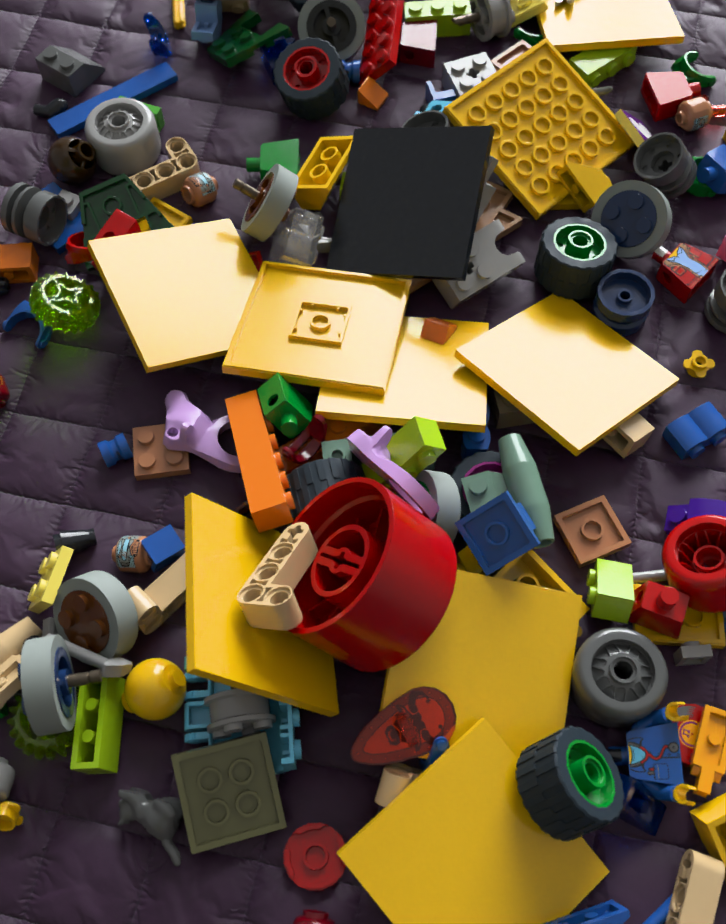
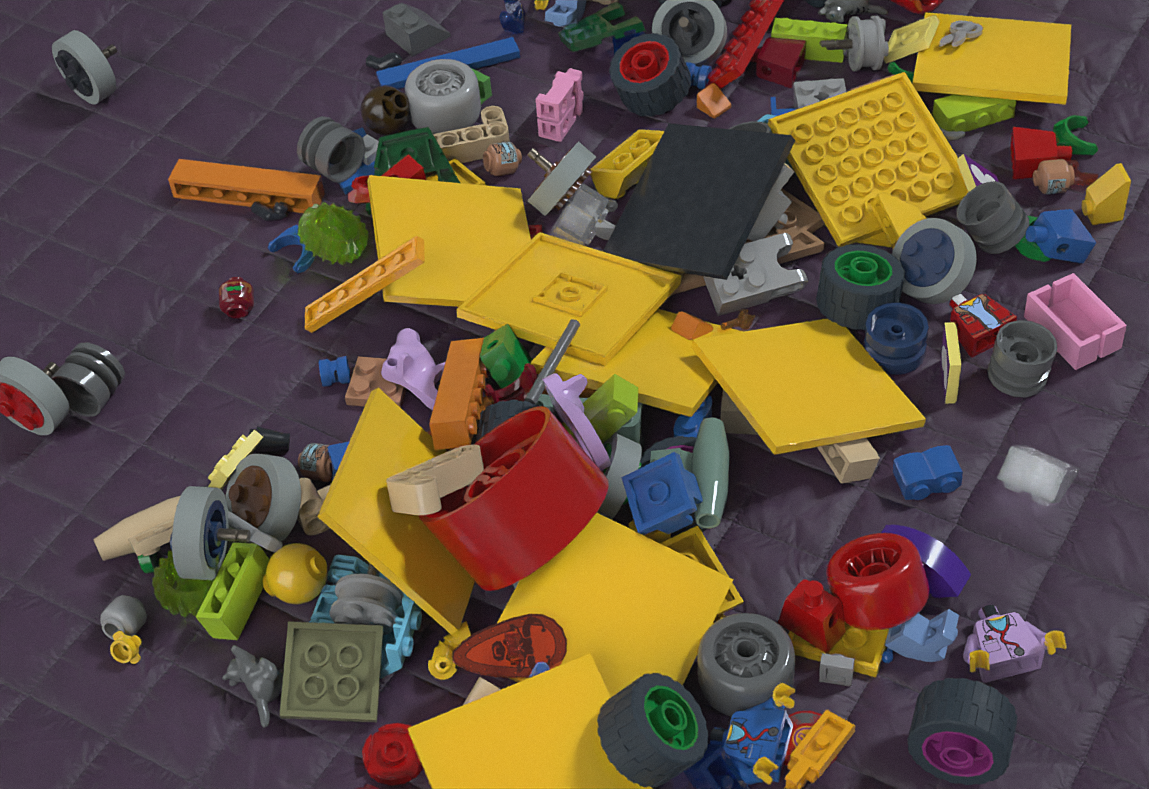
camera: 20 degrees right, 15 degrees down
green torso [246,139,300,181] -> none
nougat plate [552,495,632,568] -> none
lime brick [586,558,634,624] -> none
yellow plate [683,350,715,378] -> none
none -> light orange tile [305,236,425,333]
none -> yellow arm [428,621,471,680]
none -> dark grey bar [525,319,580,405]
none -> bright pink hips [536,68,584,142]
none -> clear orange hand [721,308,756,330]
none -> light yellow tile [940,323,961,404]

